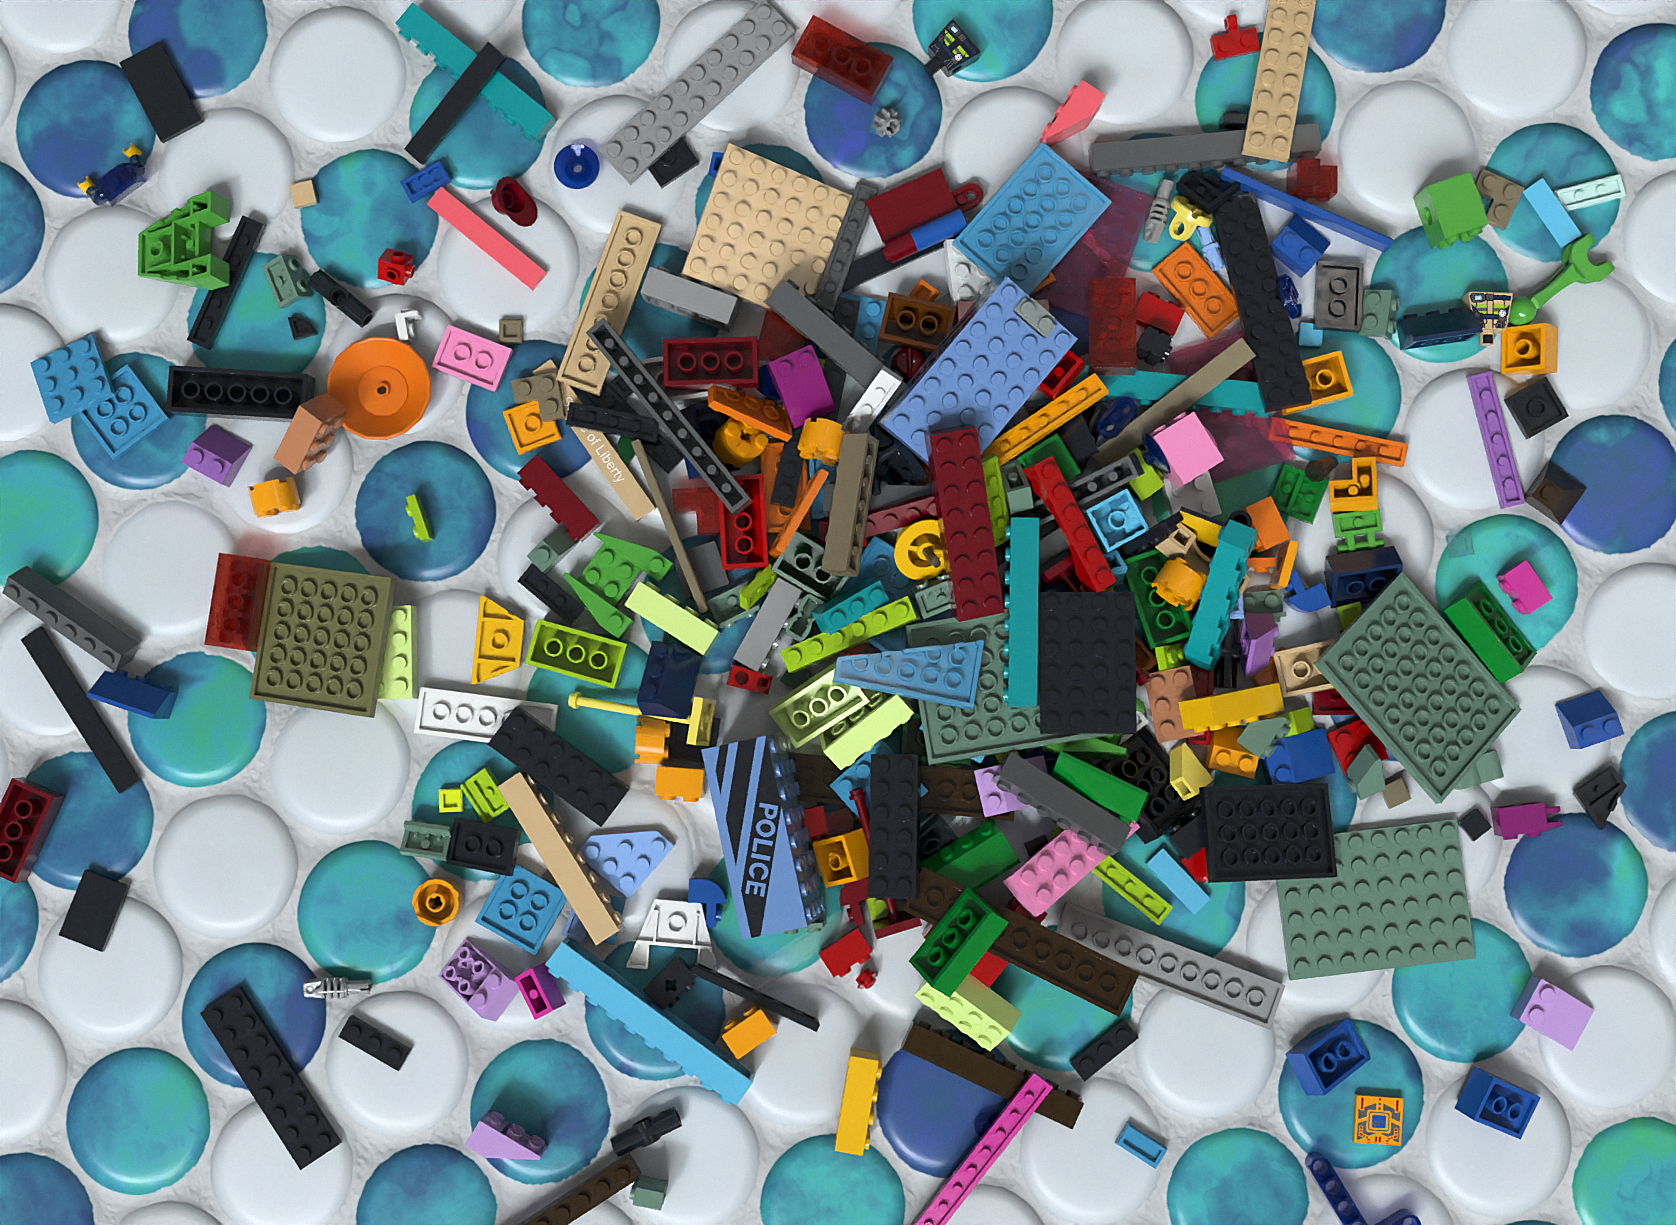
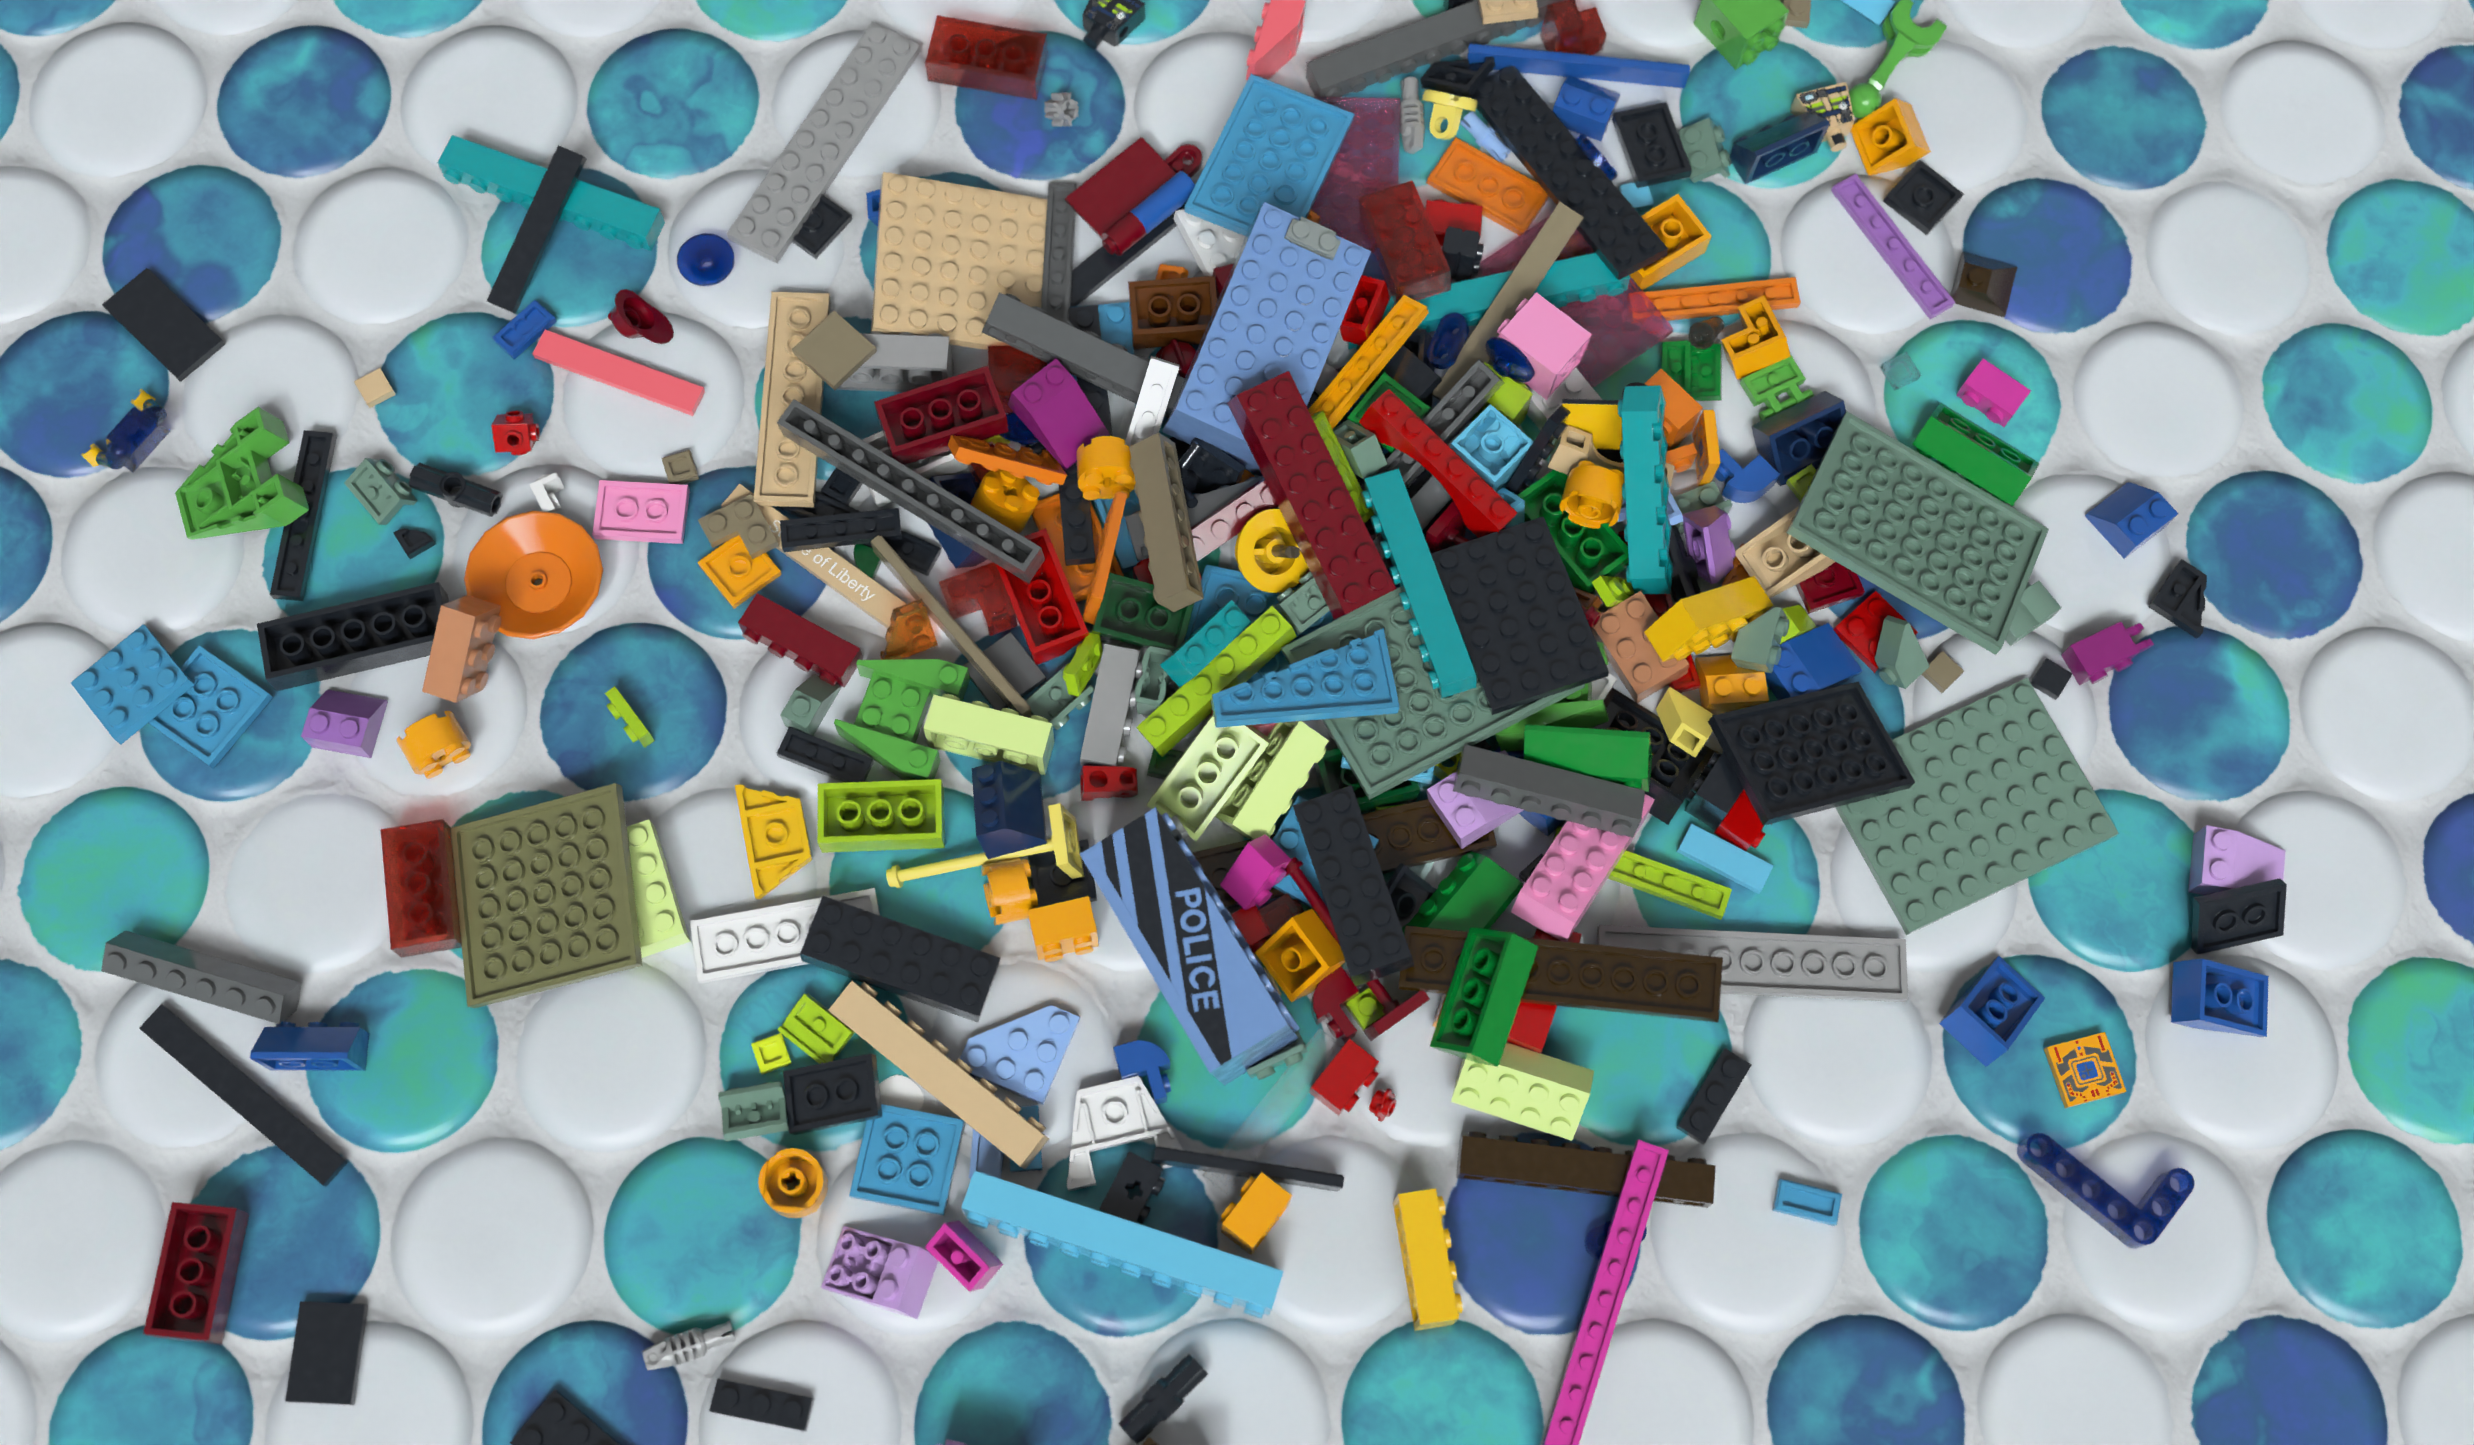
camera: 25 degrees left, 15 degrees down
none -> dark tan tile [792,311,877,390]
none -> clear orange wing [880,598,938,660]
none -> dark pink brick [1220,834,1291,910]
none -> black plate [2191,878,2287,955]

